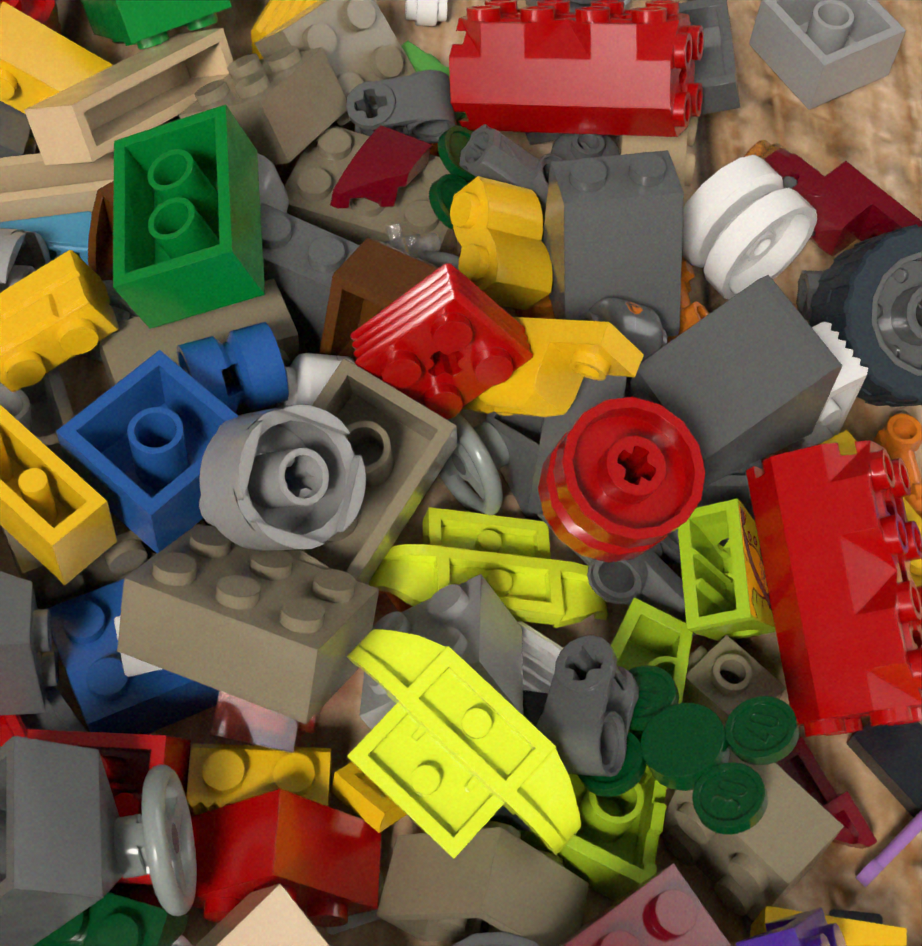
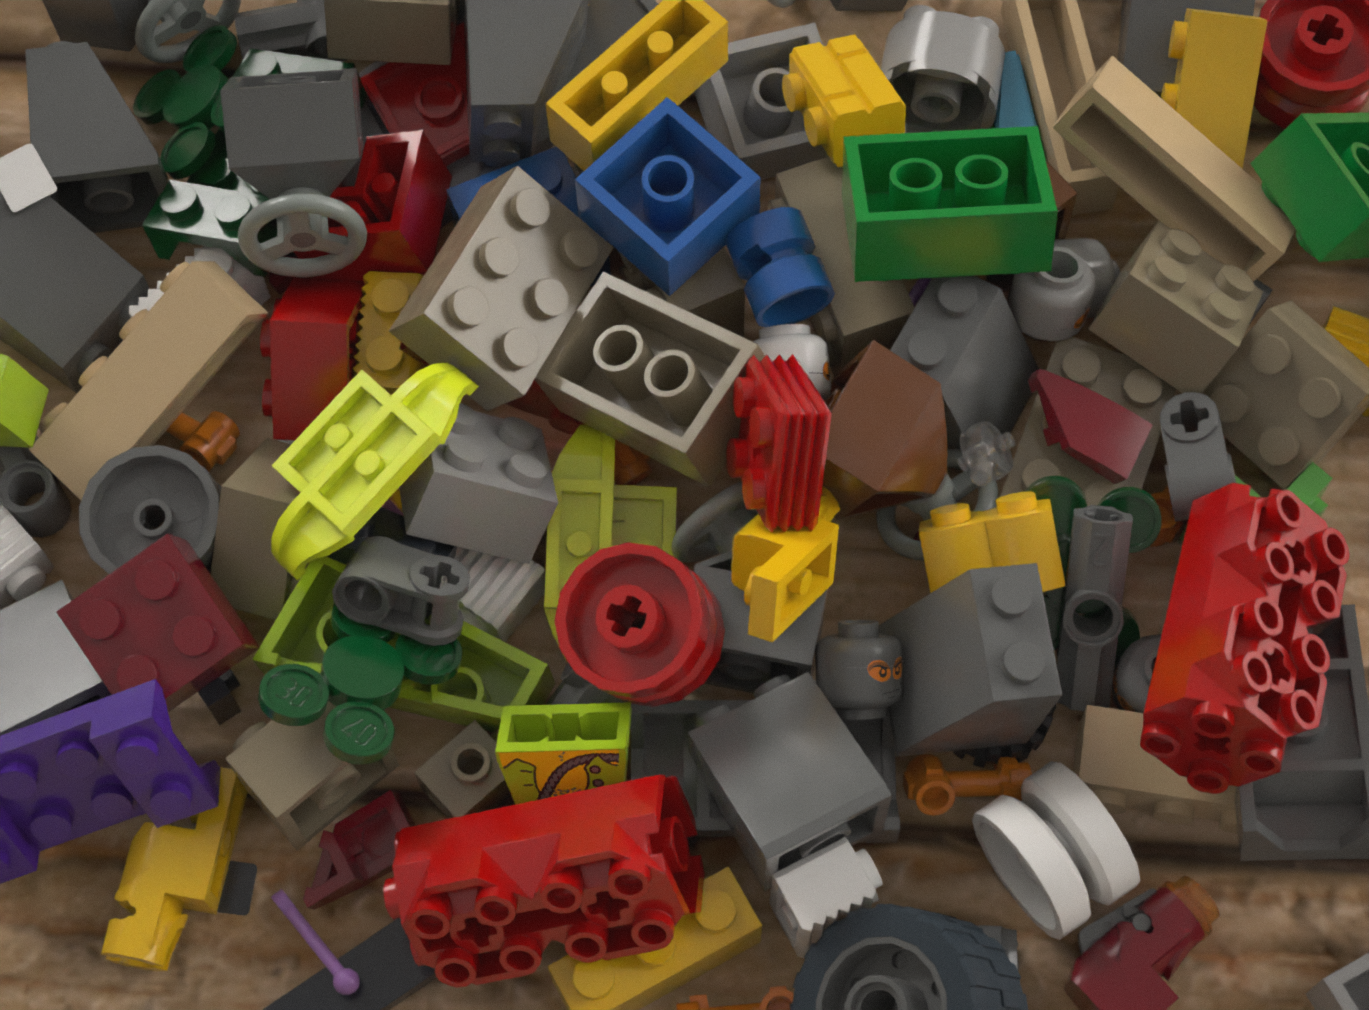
camera: 100 degrees right, 10 degrees up
light grey brick [199,405,366,551] -> none

